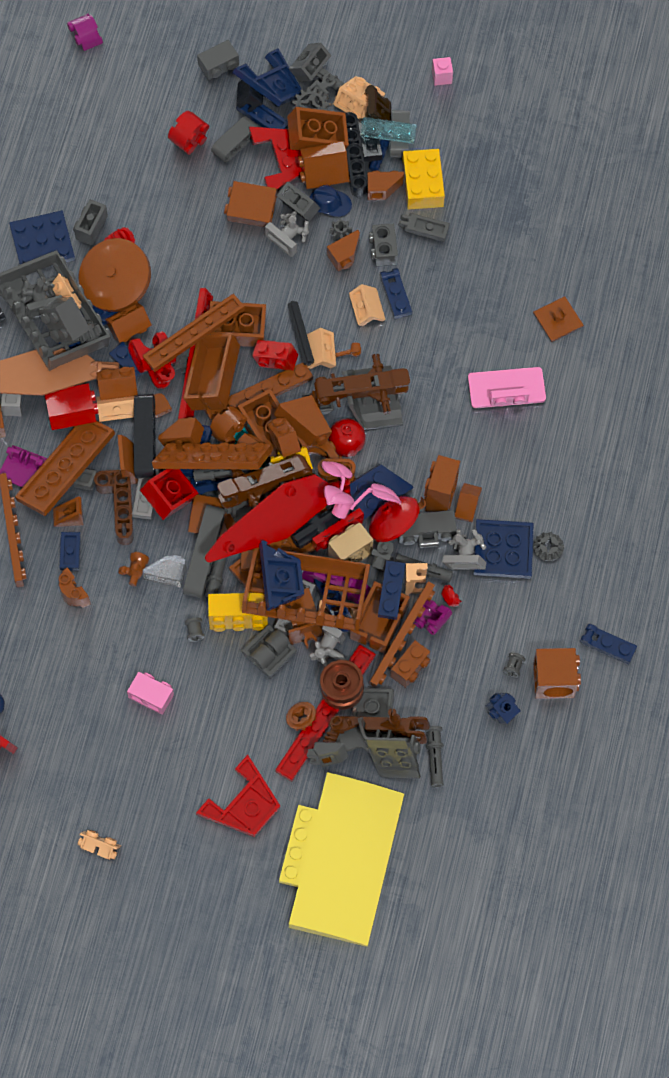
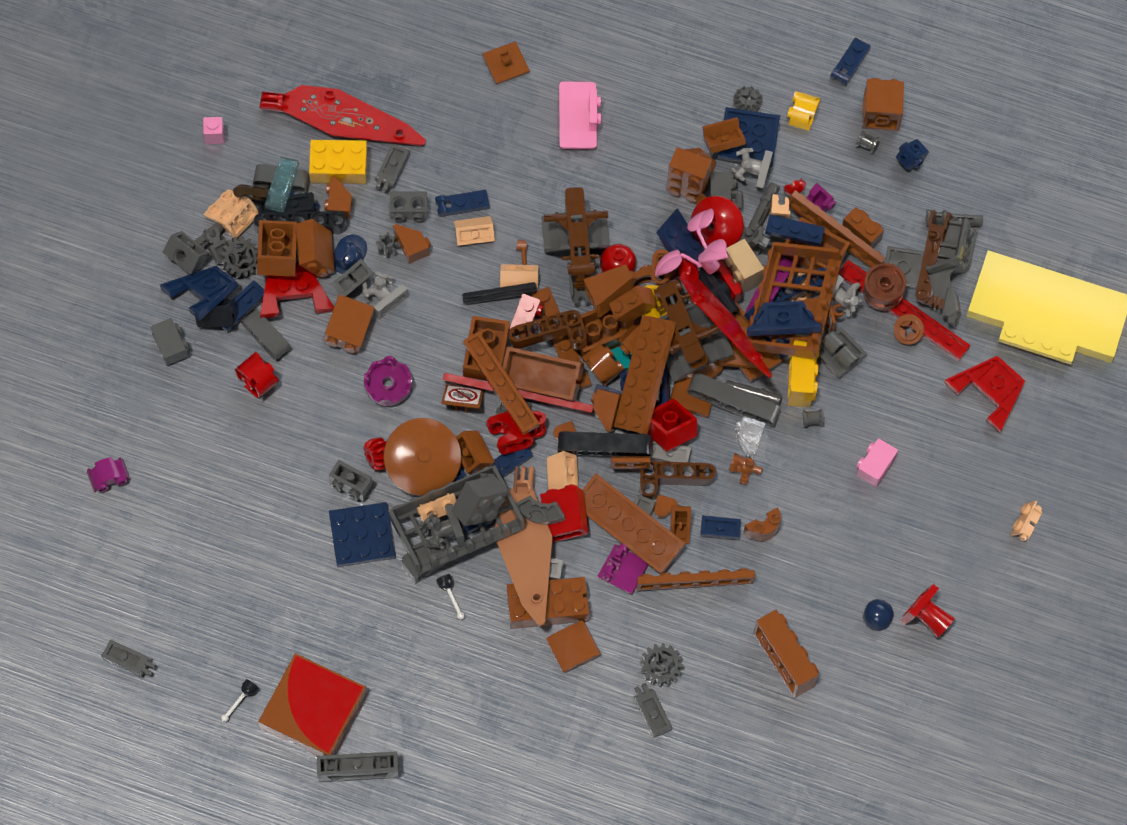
camera: 85 degrees left, 0 degrees up
dark orange brick [97,367,138,401] -> none
none -> red wing [259,85,426,146]
none -> magenta plate [364,356,412,406]
none -> piece [441,385,484,412]
none -> reddish brown beam [509,310,587,350]
none -> dark grey tile [516,495,566,525]
none -> dark orange tile [654,495,678,519]
none -> dark orange bracket [702,117,746,153]
none -> yellow cylinder [787,91,821,131]

